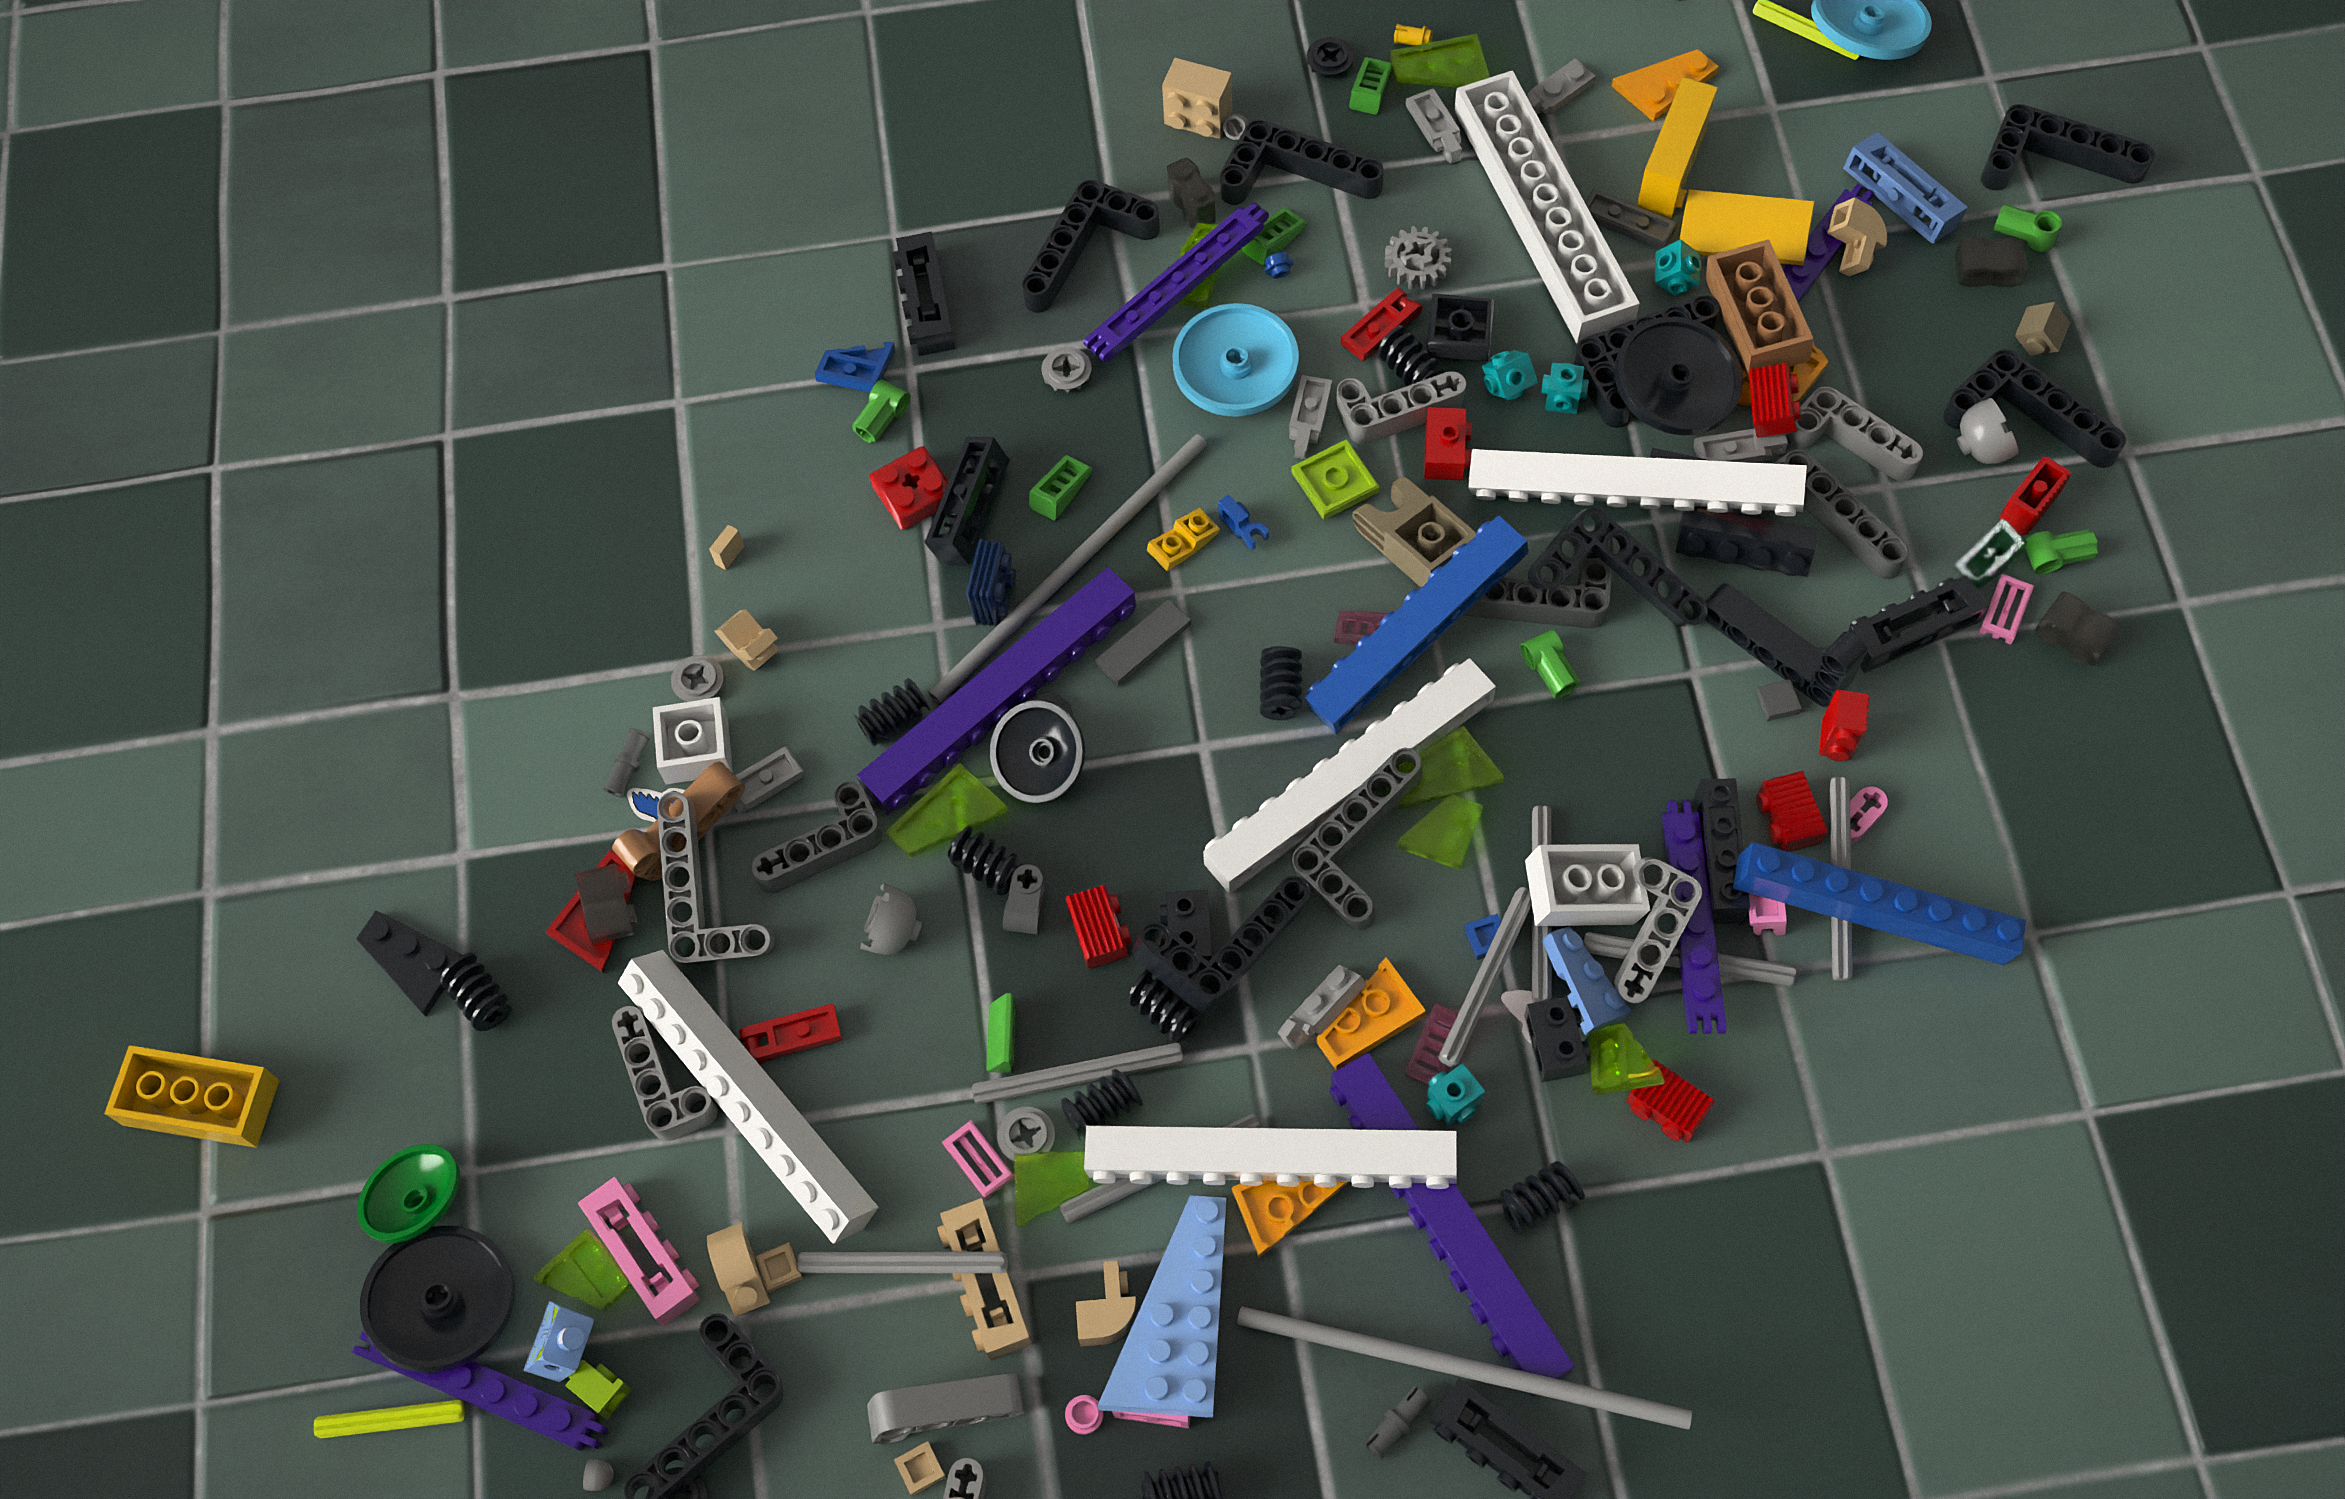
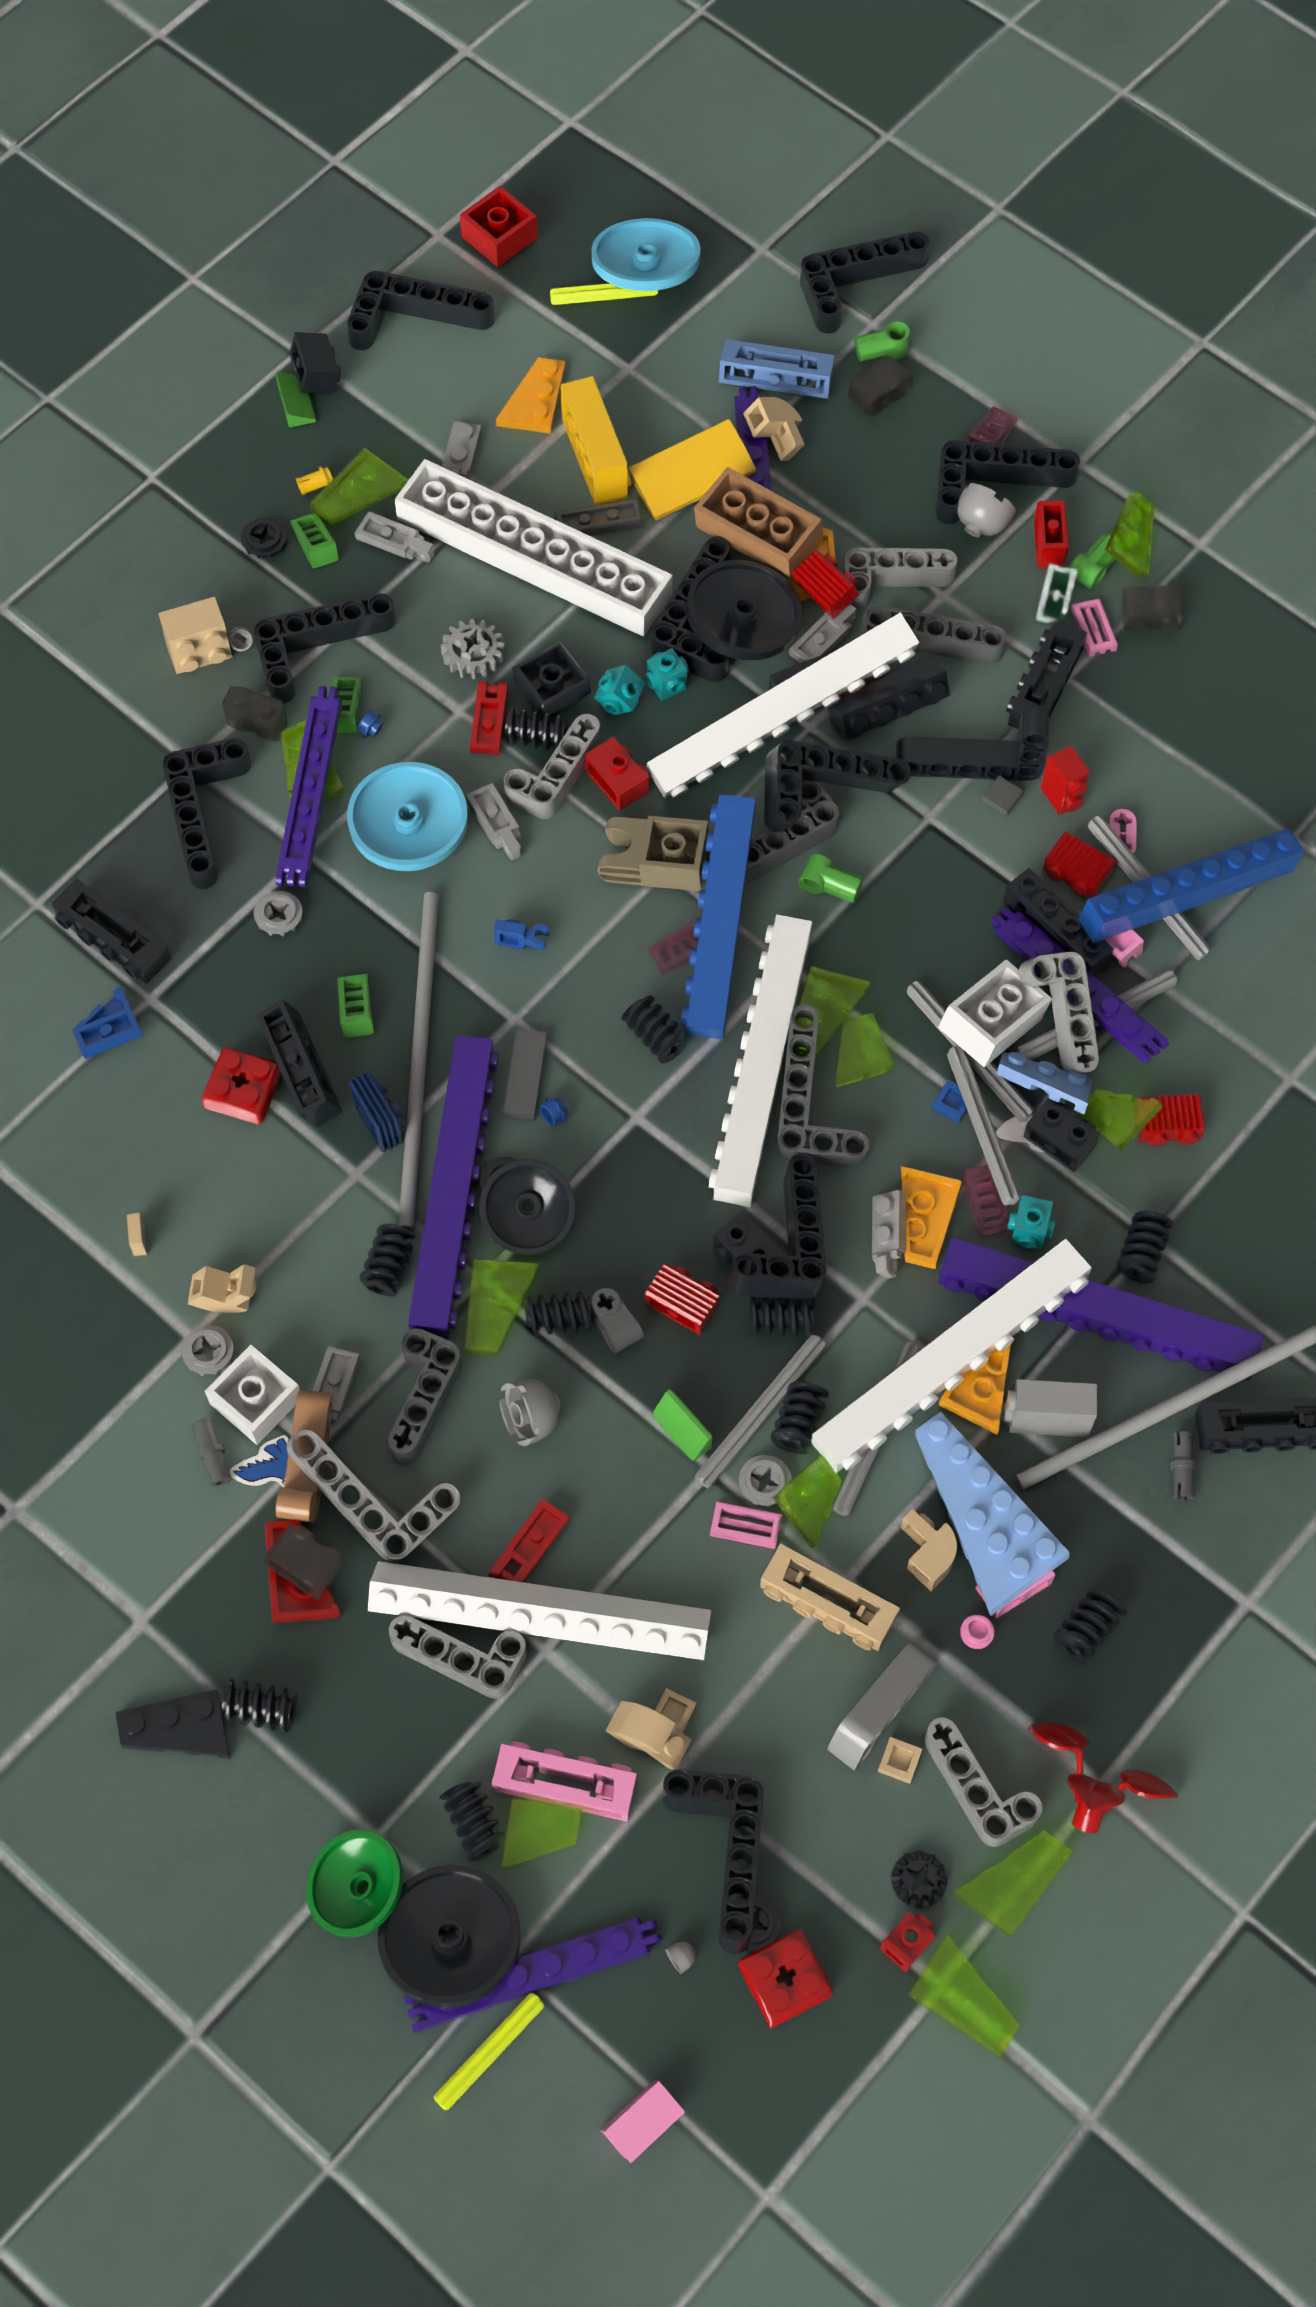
camera: 45 degrees left, 0 degrees up
yellow brick [104,1045,280,1148] -> none
light blue torso [523,1301,594,1382] -> none
lime brick [565,1360,633,1420] -> none
light grey axle [797,1252,1008,1273] -> none
bright green piece [852,379,911,443] -> none
yellow slope [1147,508,1220,571] -> none
lime plate [1291,439,1380,520] -> none
teal brick [1654,240,1701,296] -> none
dark tan brick [2015,302,2070,356] -> none
none -> black piece [439,1781,506,1861]
none -> blue plate [539,1097,568,1126]
none -> clear pink slope [967,406,1018,444]
none -> light grey brick [1004,1379,1097,1438]
none -> clear neon green wing [1105,491,1155,579]

